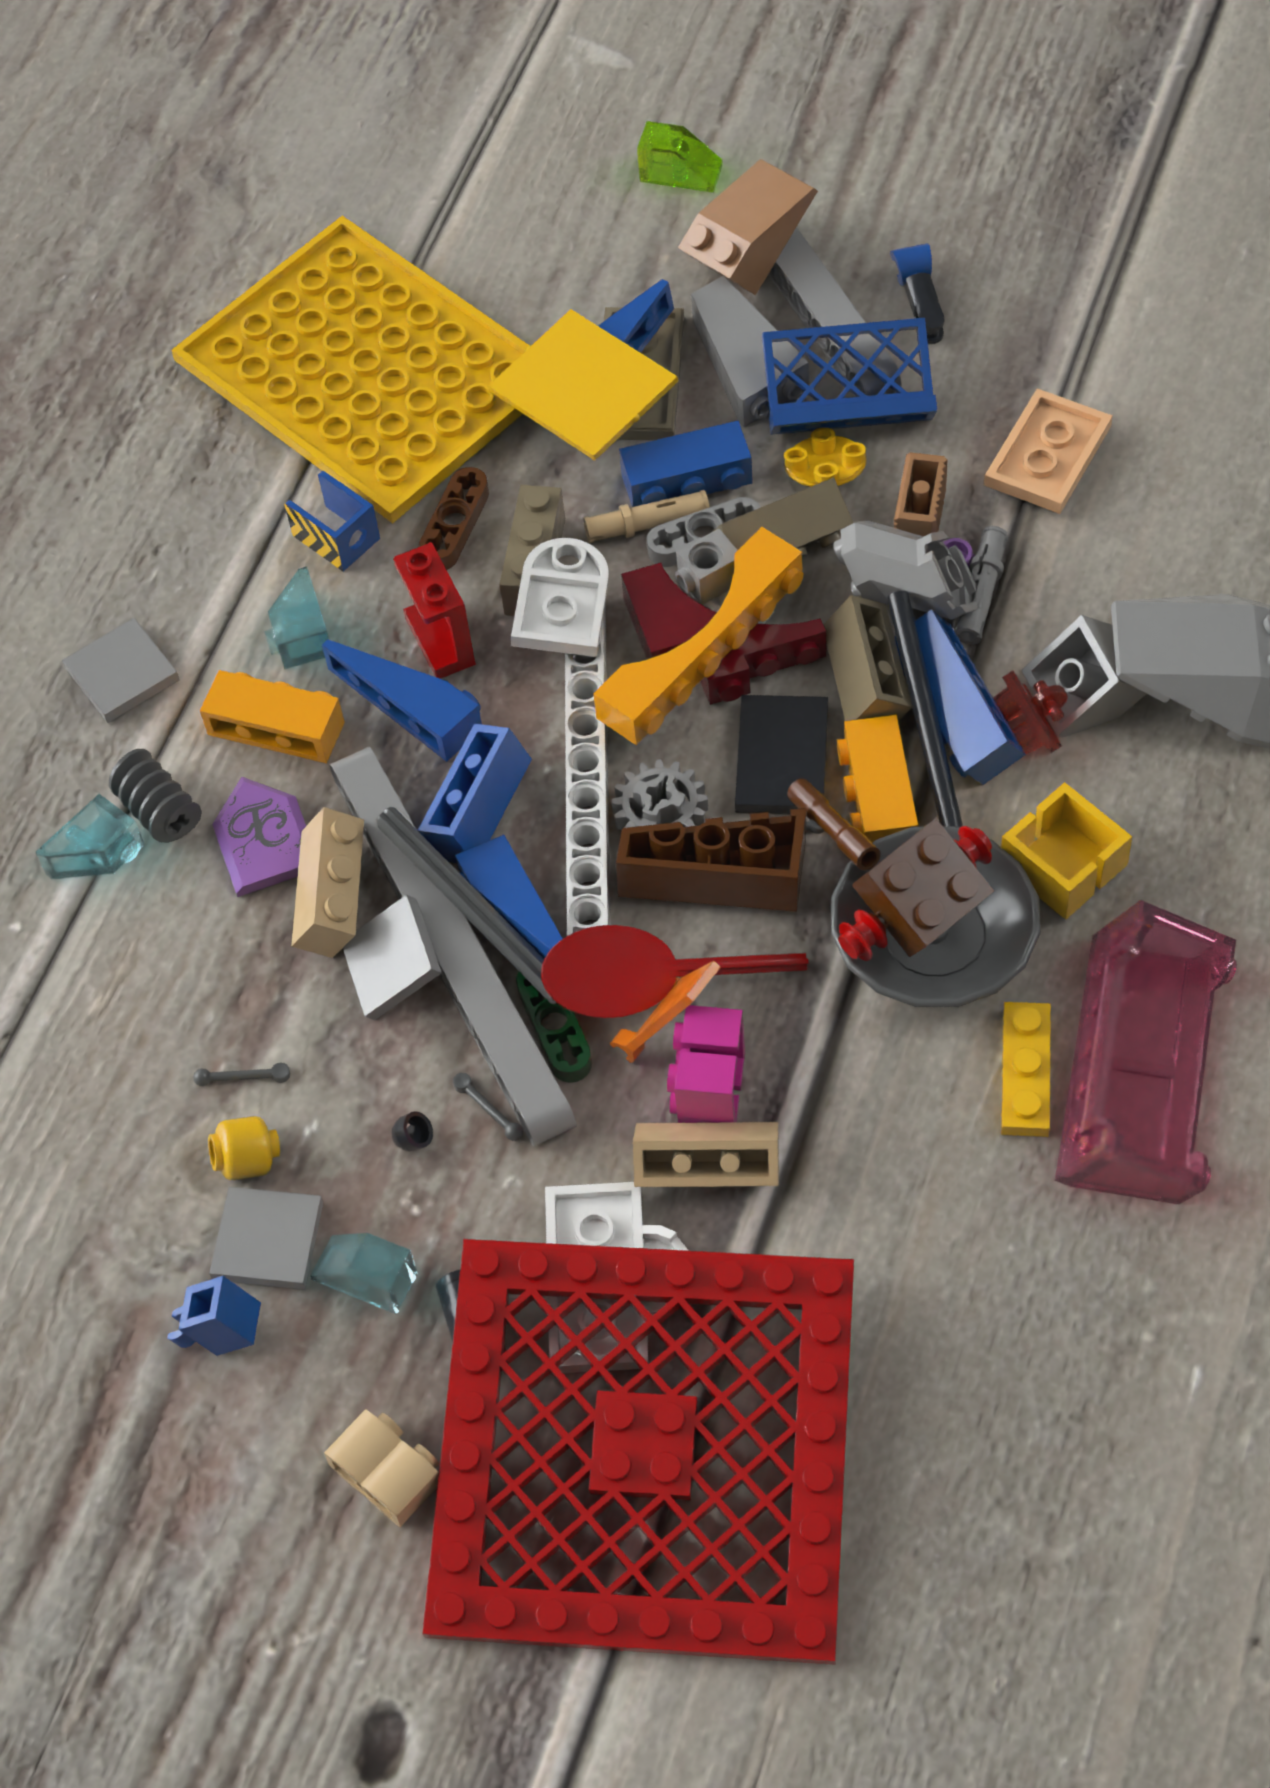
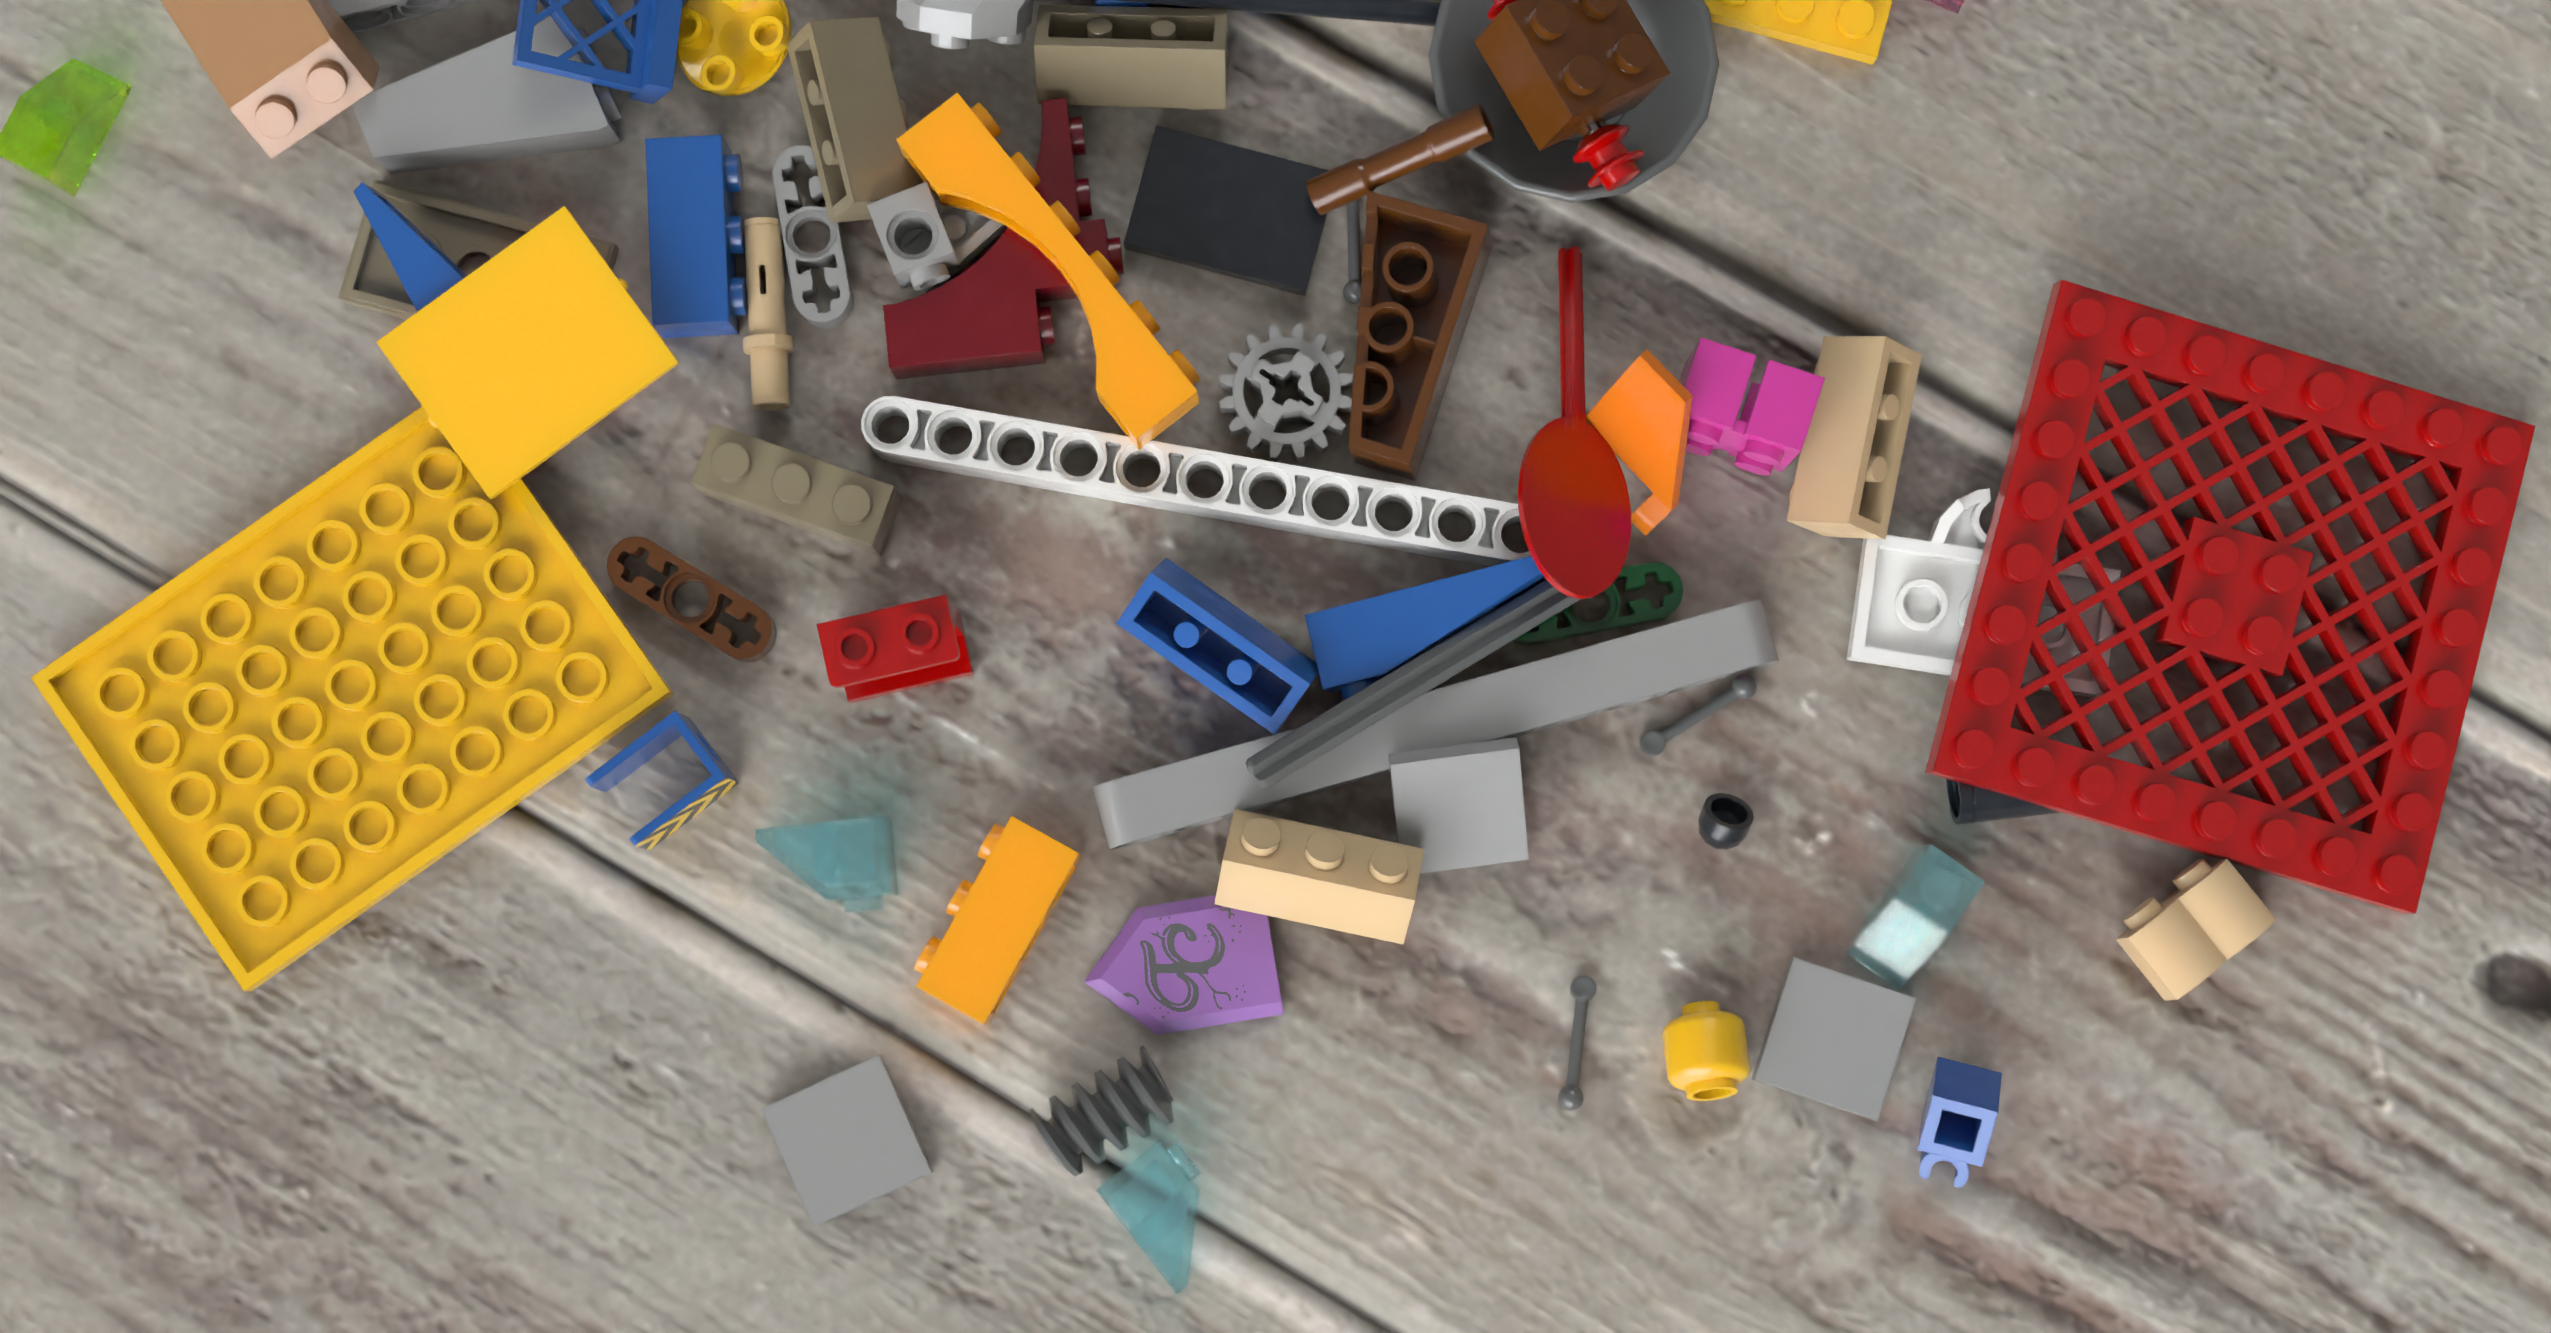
camera: 85 degrees left, 25 degrees up
blue slope [322,639,482,762] -> none
white plate [511,538,609,657] -> none
light orange brick [837,715,918,843] -> none

